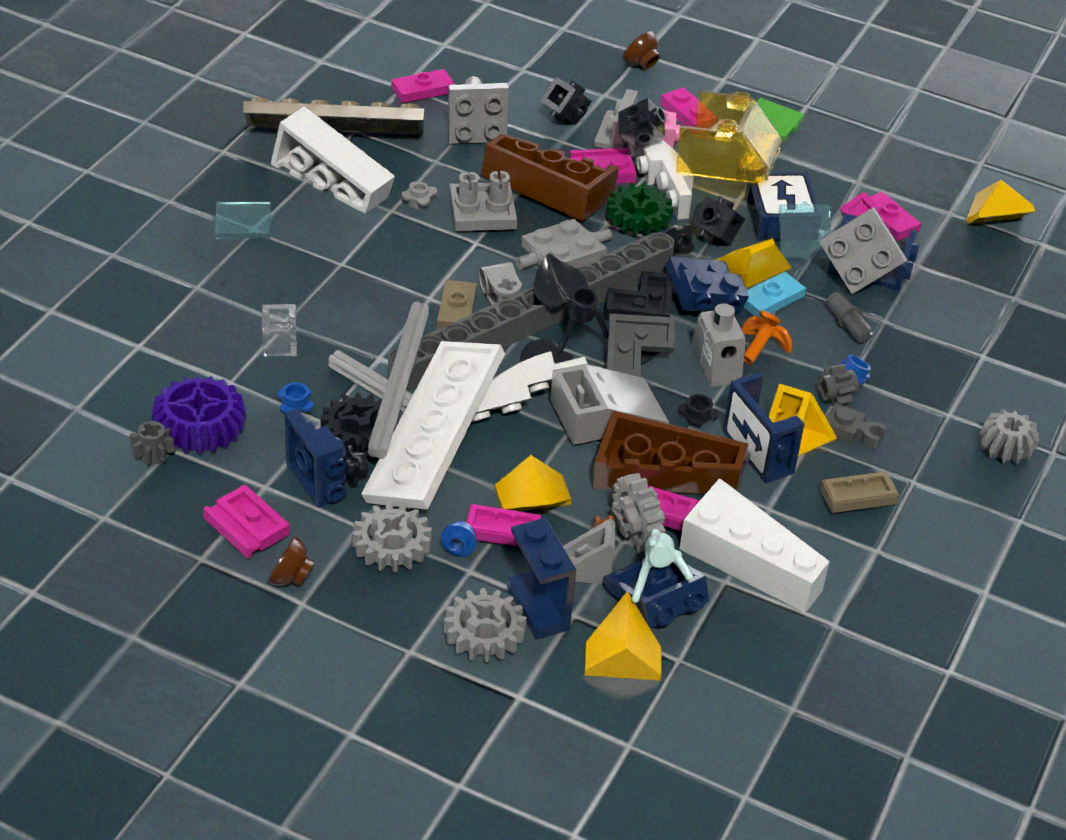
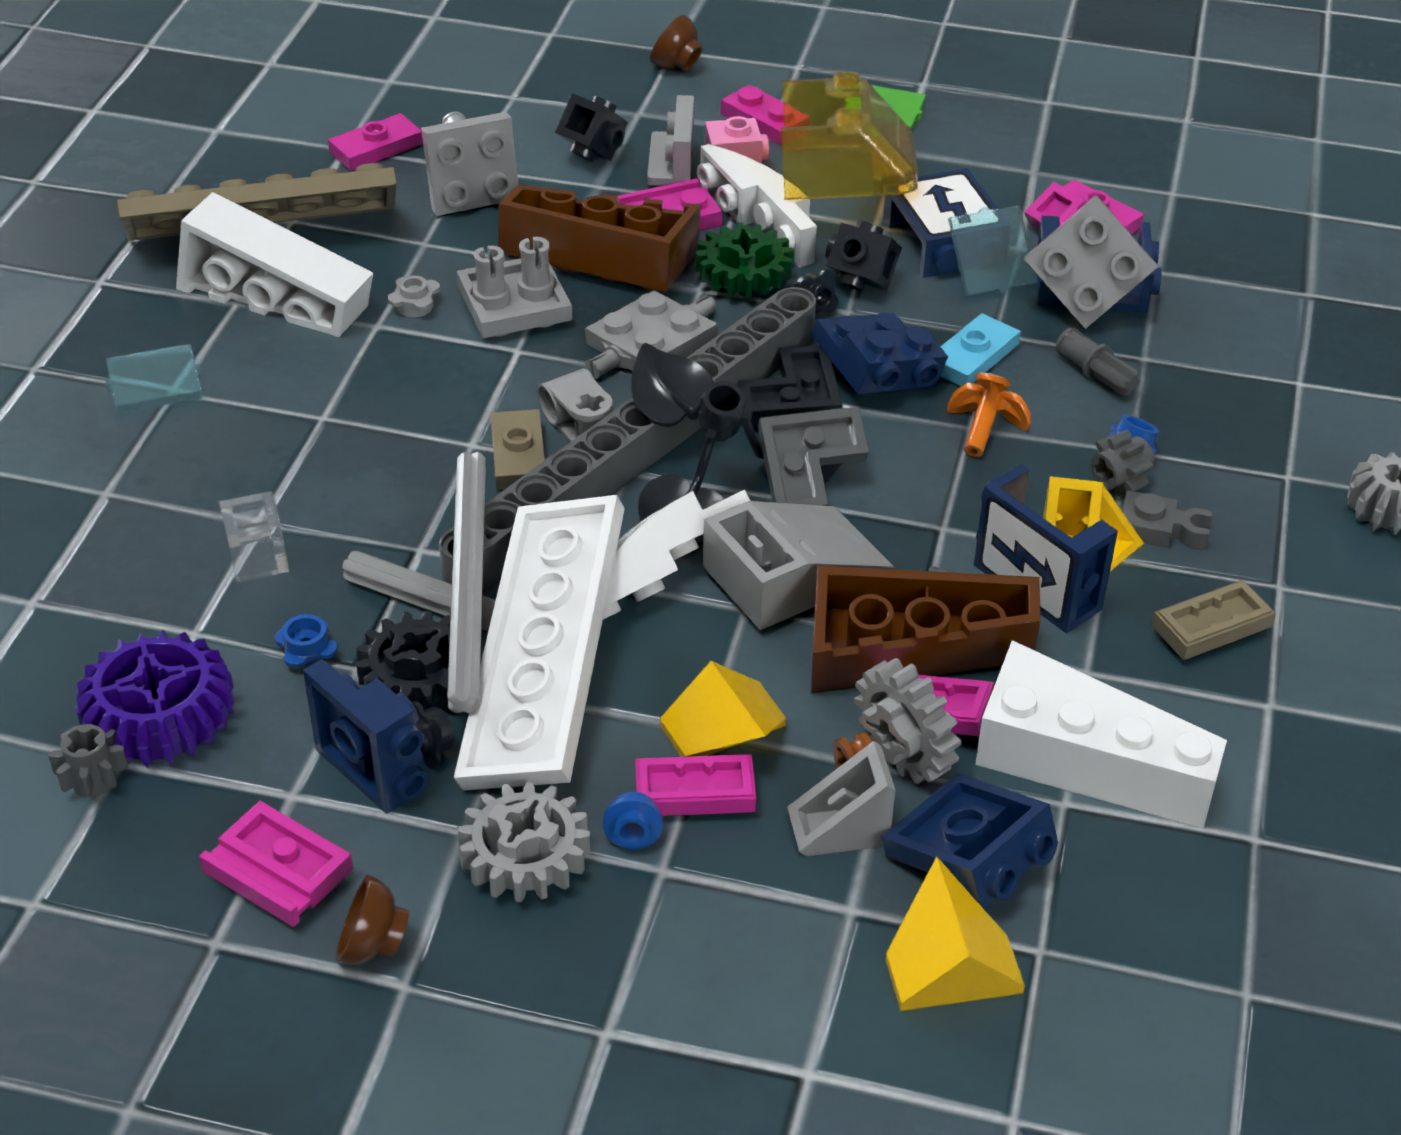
camera: 10 degrees left, 0 degrees up
light grey gear [444,588,526,662] -> none
dark blue panel [507,517,577,640] -> none
black brick [618,98,667,150] -> none
light aqua plant [632,529,693,603] -> none
black plate [679,394,719,427] -> none
light grey torso [691,304,745,387] -> none
yellow slope [715,238,792,289] -> none
yellow slope [966,180,1035,224] -> none

